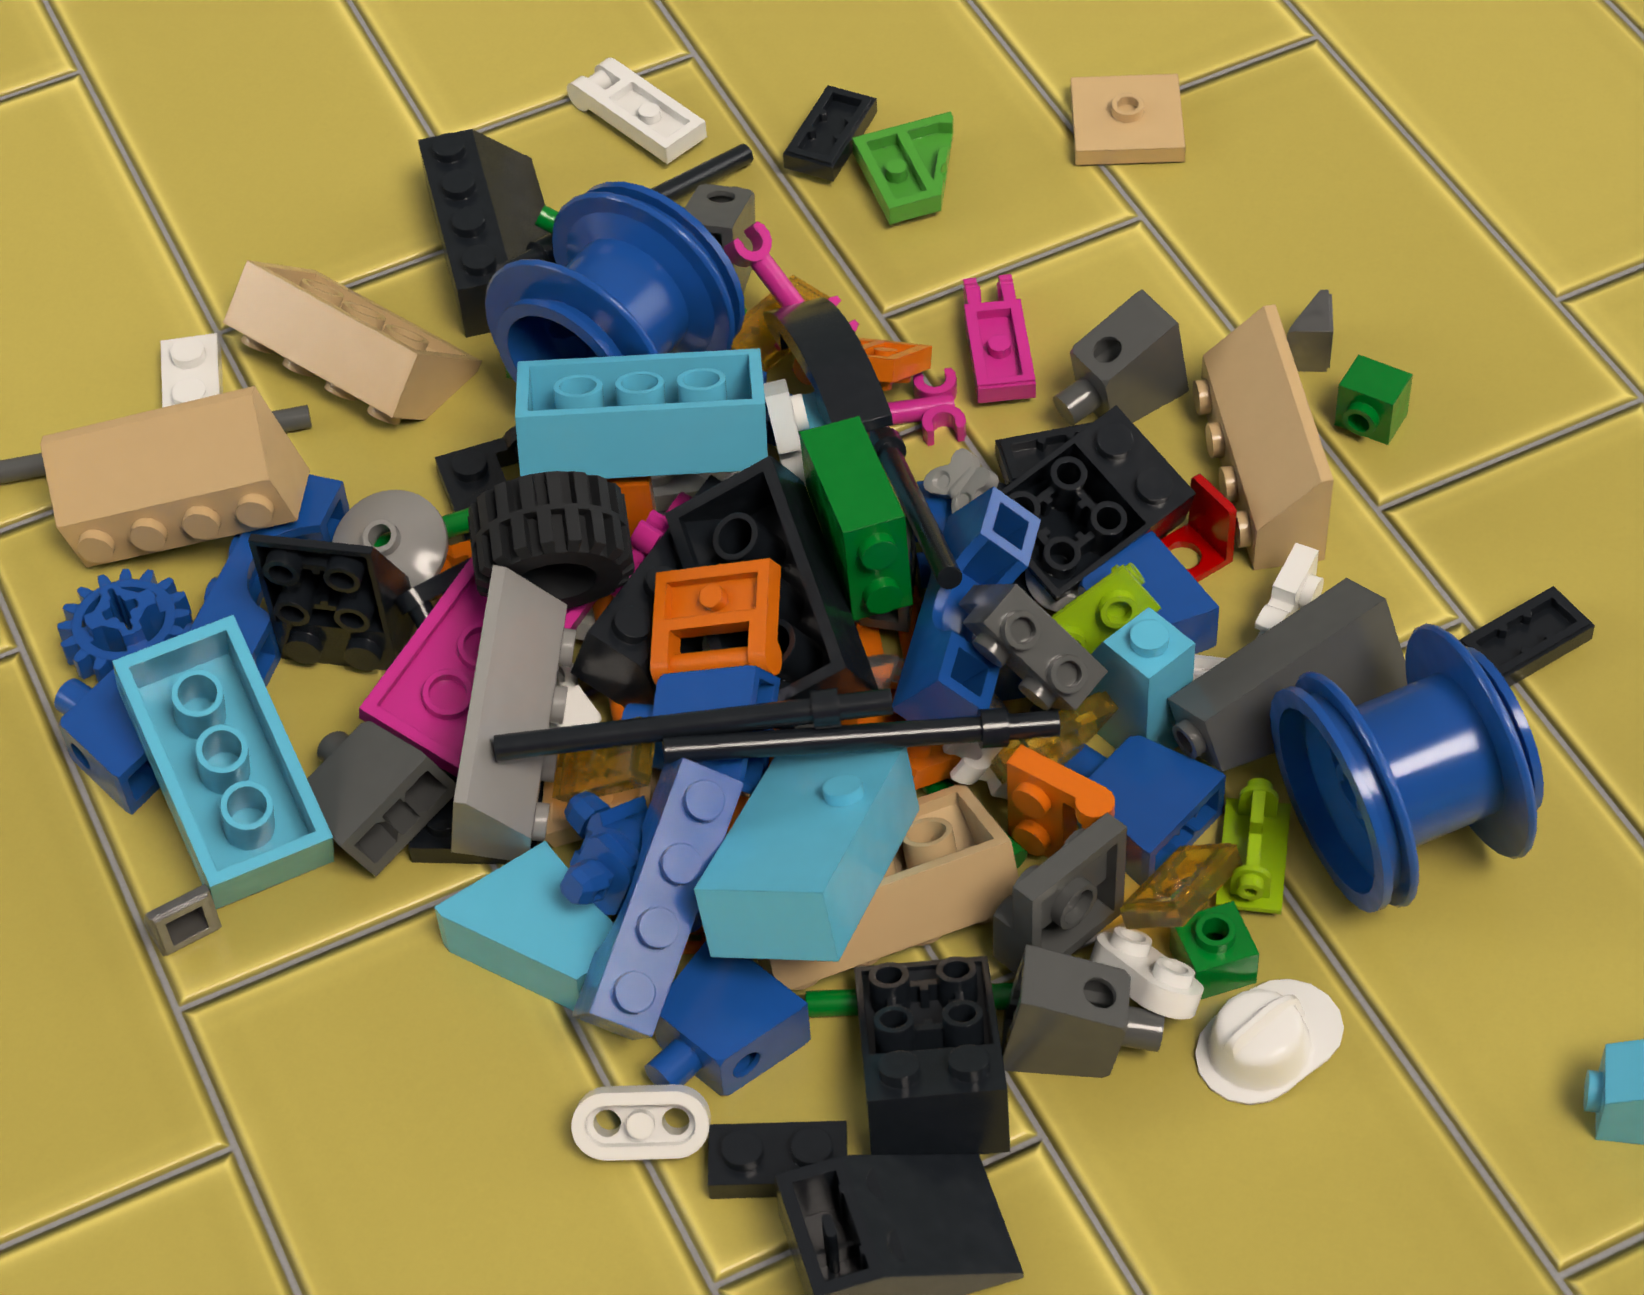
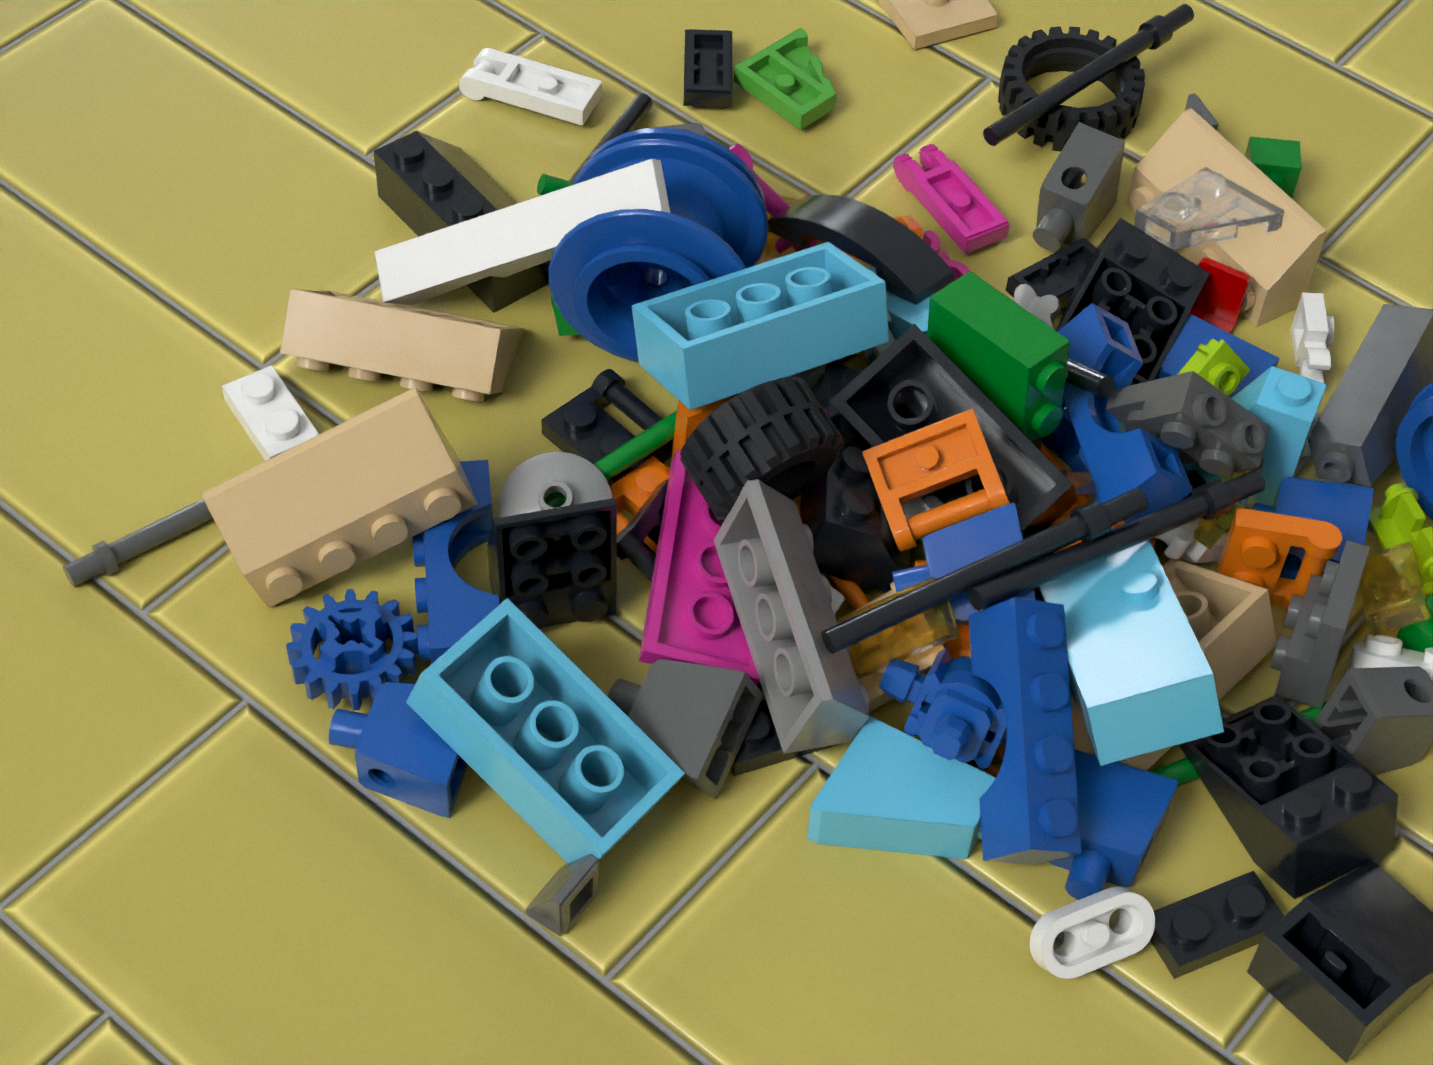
camera: 30 degrees left, 0 degrees up
none -> white slope [375,159,670,306]
none -> black bar [983,4,1194,146]
none -> black tyre [998,26,1145,152]
none -> clear wing [1134,167,1284,250]

